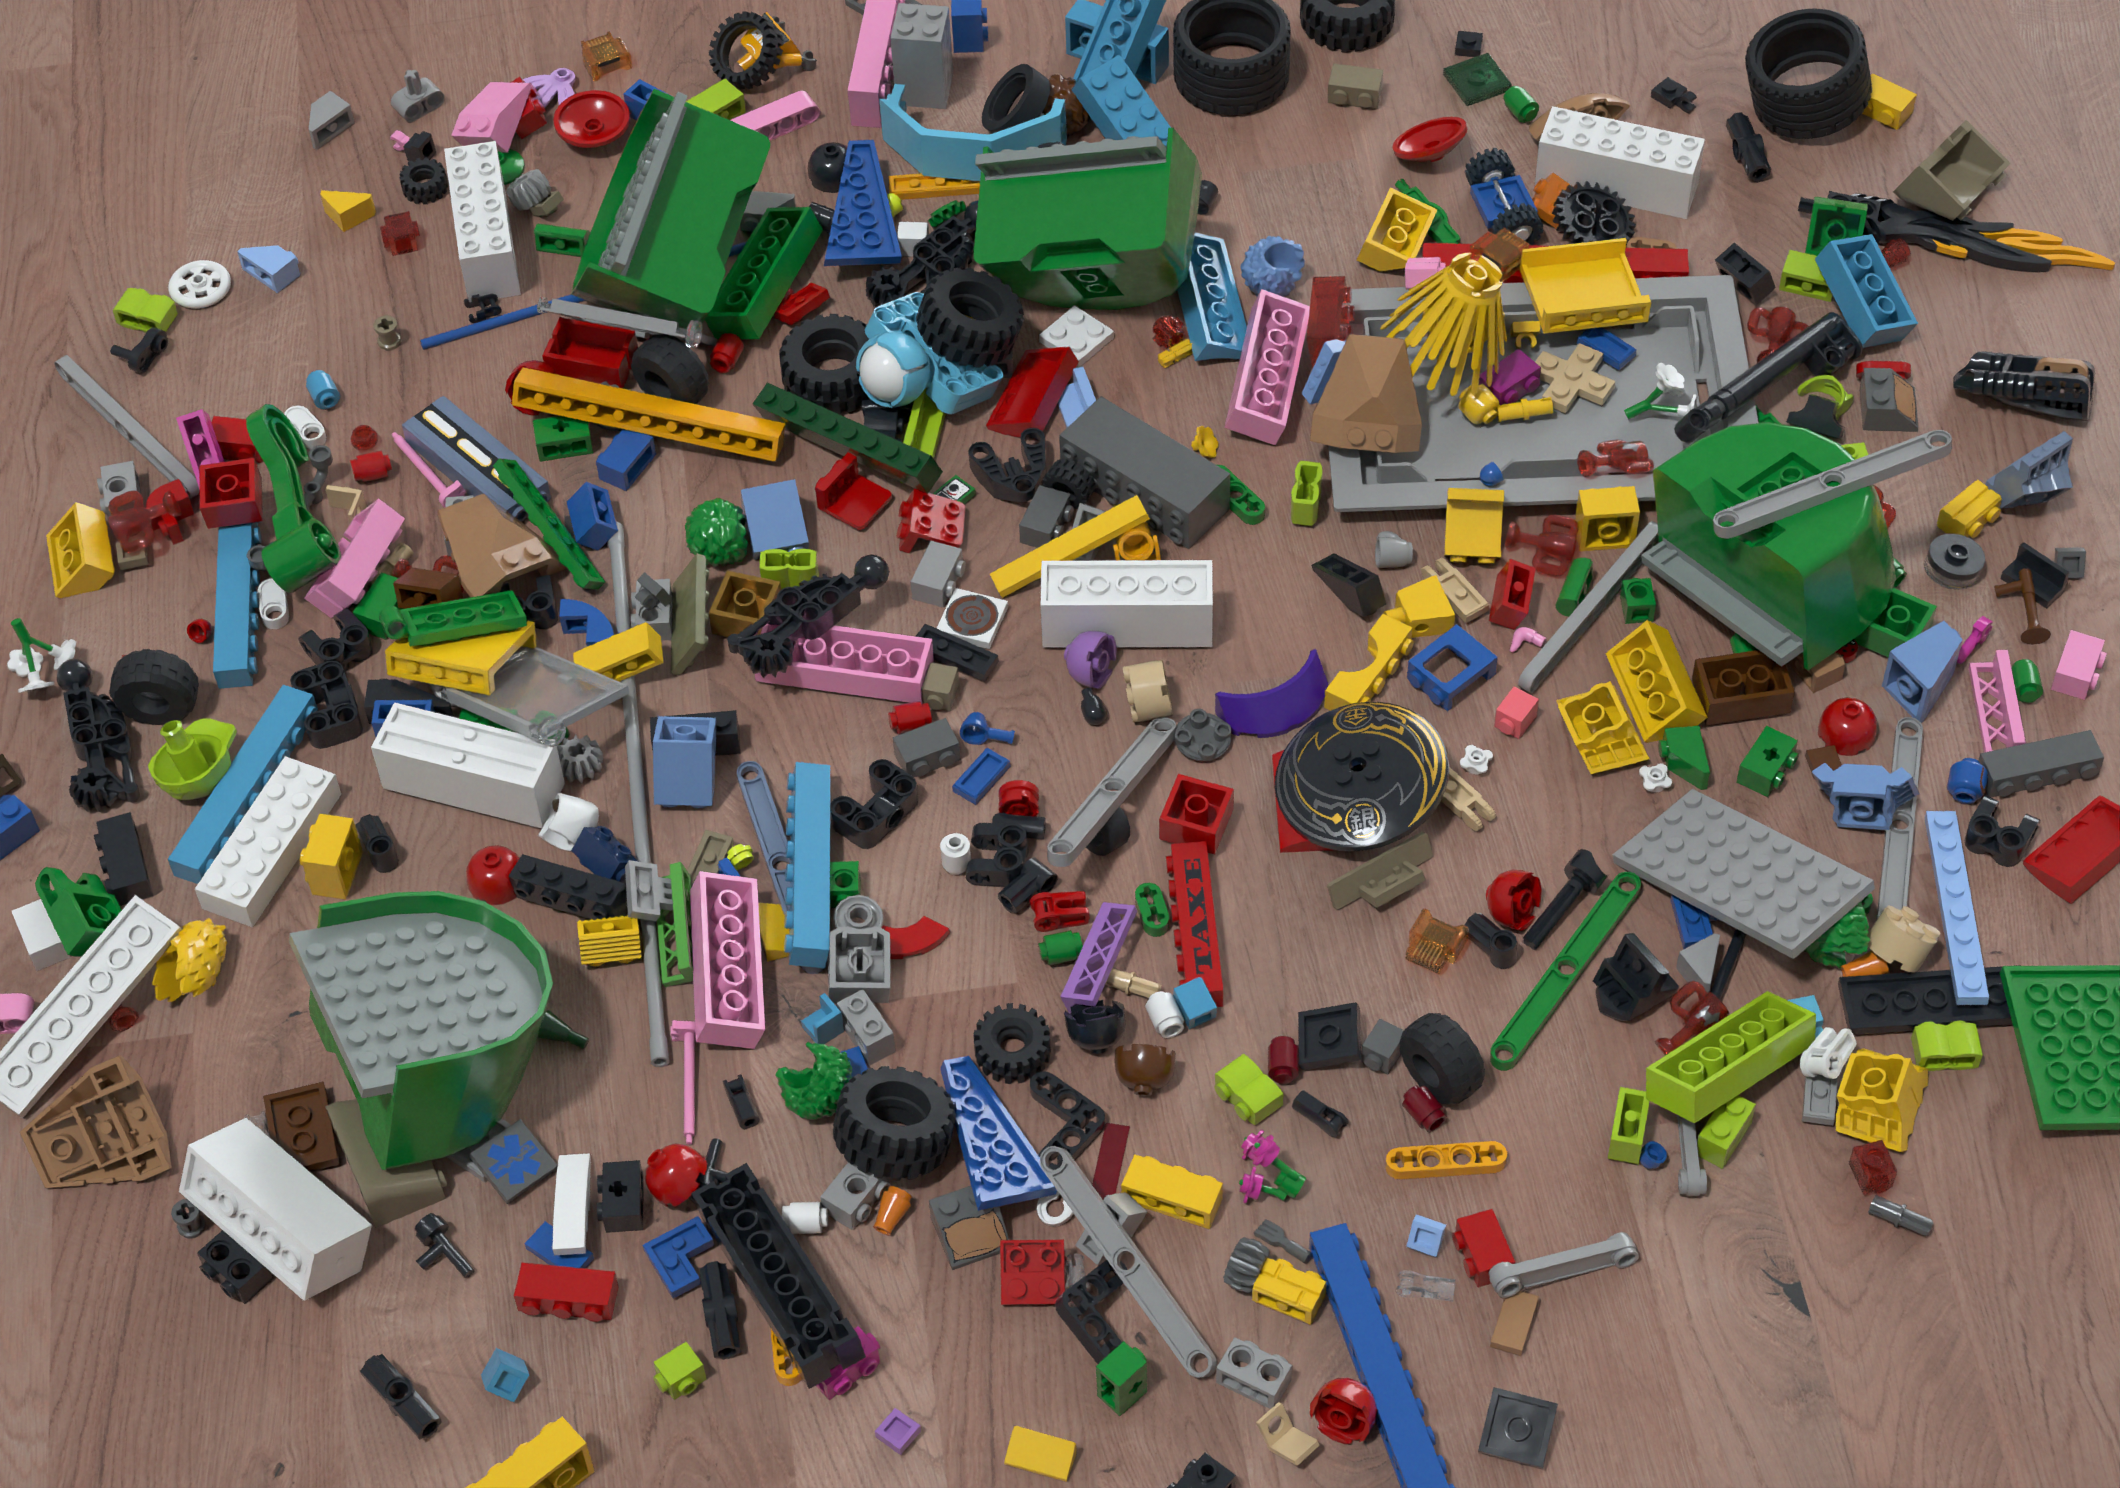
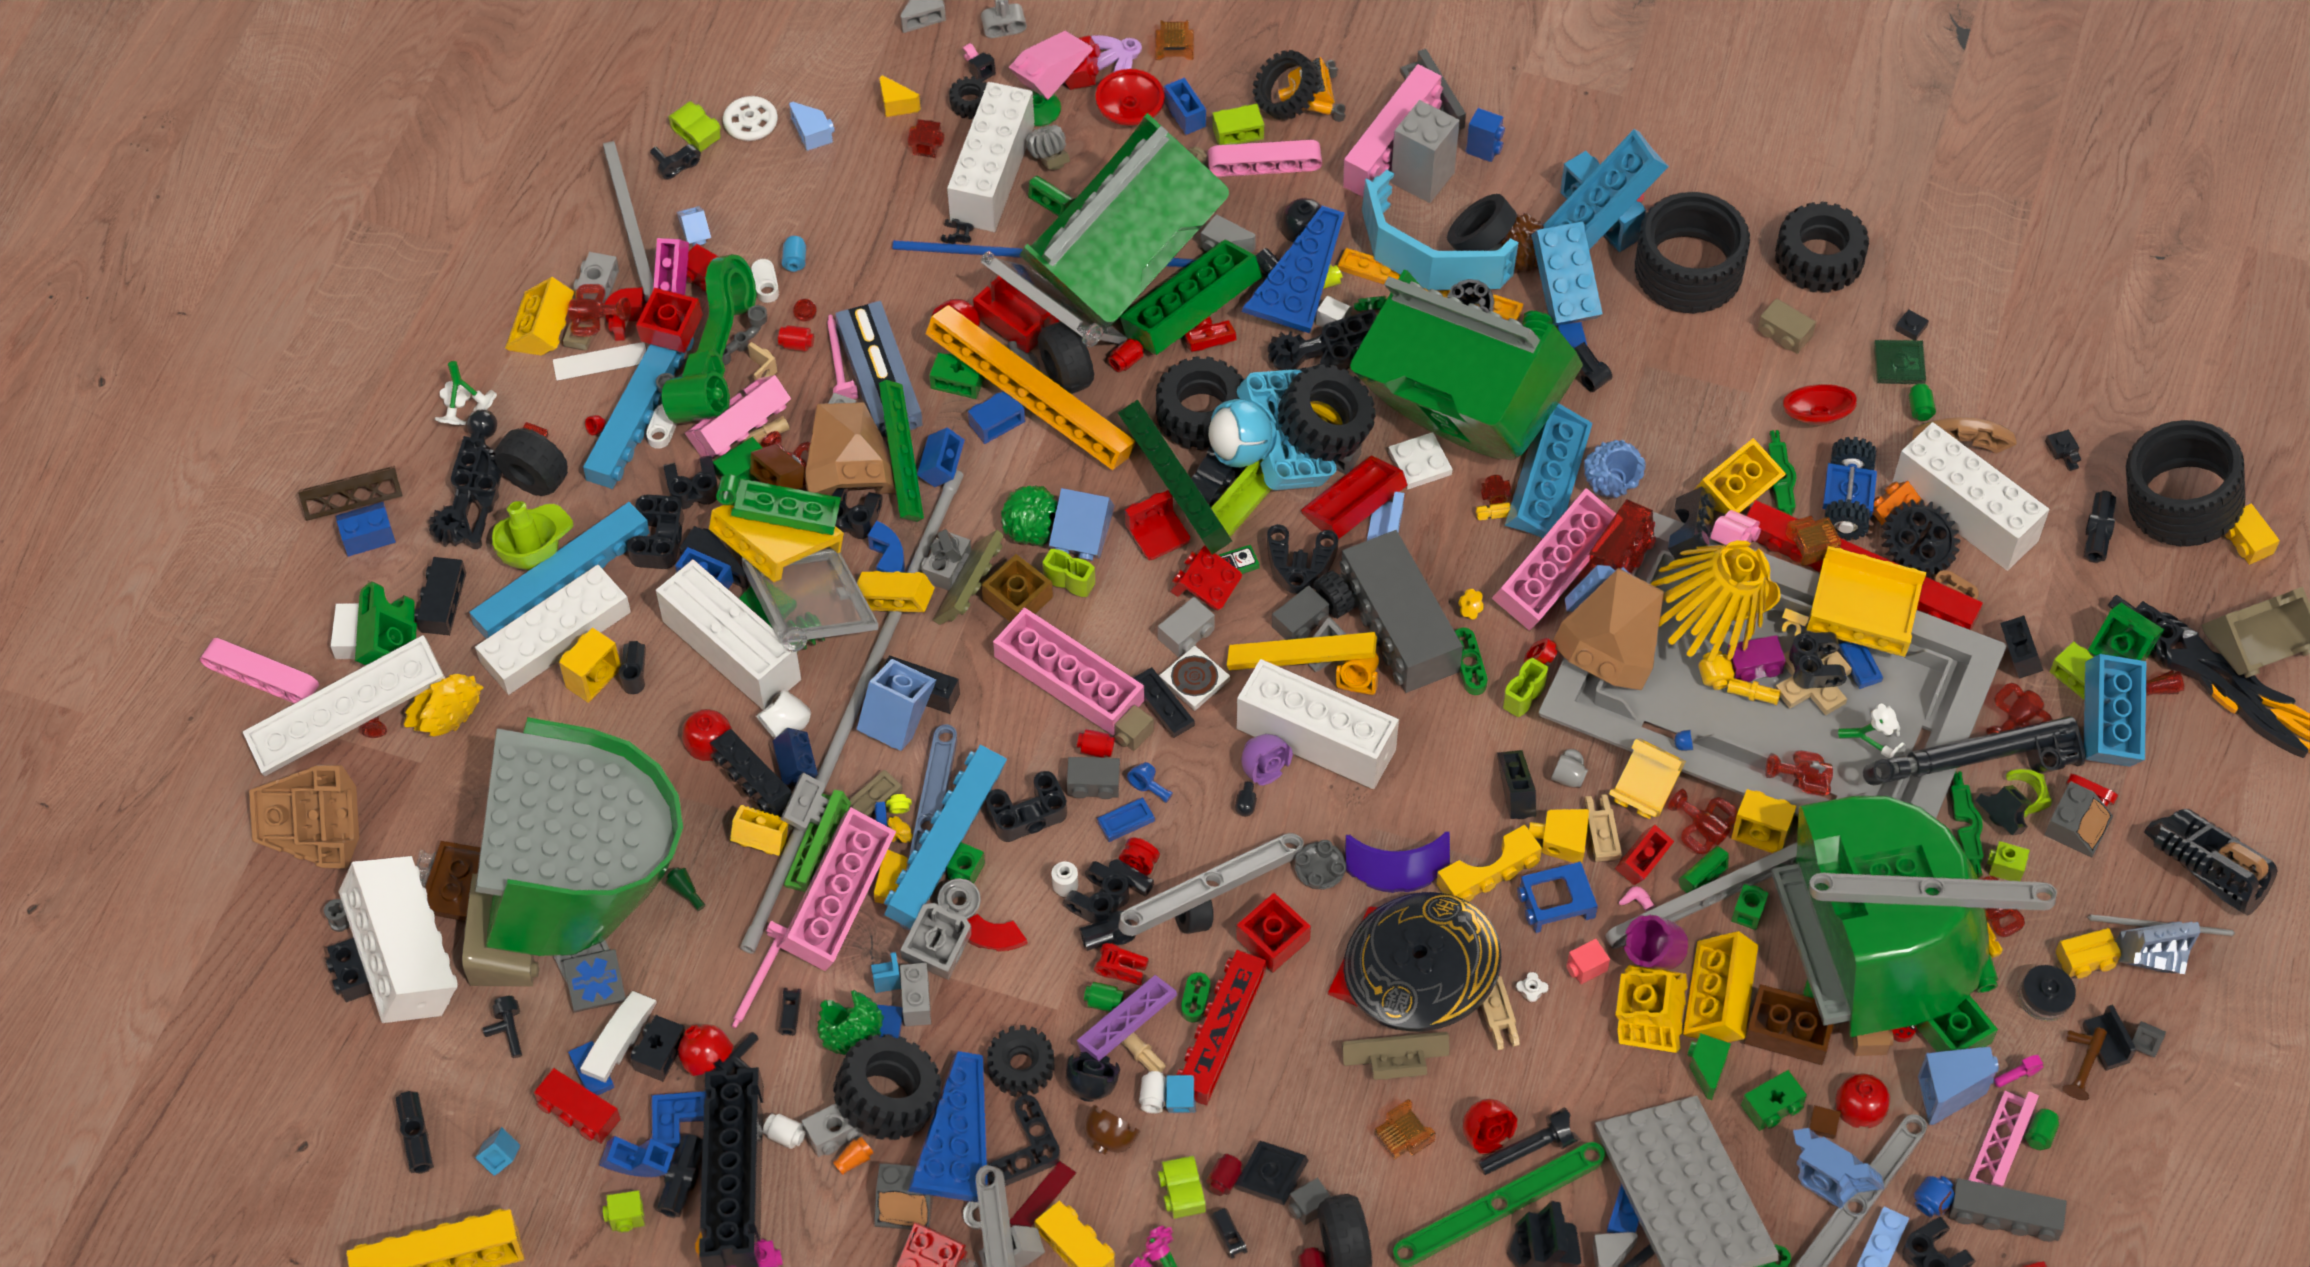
camera: 25 degrees right, 5 degrees up
dark tan bush [373,315,401,351] -> none
light grey gear [556,734,604,784] -> none
black arm [727,554,890,678] -> none
tan brick [1123,660,1173,723] -> none
black piece [1462,913,1517,969] -> none
white plate [1639,764,1672,793] -> none
bright pink brick [2051,630,2107,700] -> none
none -> white sticker [553,342,646,380]
none -> blue brick [599,1136,675,1177]
none -> light blue slope [677,206,711,246]
none -> yellow plant [887,816,913,843]
none -> red plate [1524,638,1557,664]
none -> magenta cylinder [1624,915,1689,970]
none -> black arch [1668,487,1715,560]
none -> black piece [1788,632,1847,689]
none -> light grey axle [2088,914,2235,936]

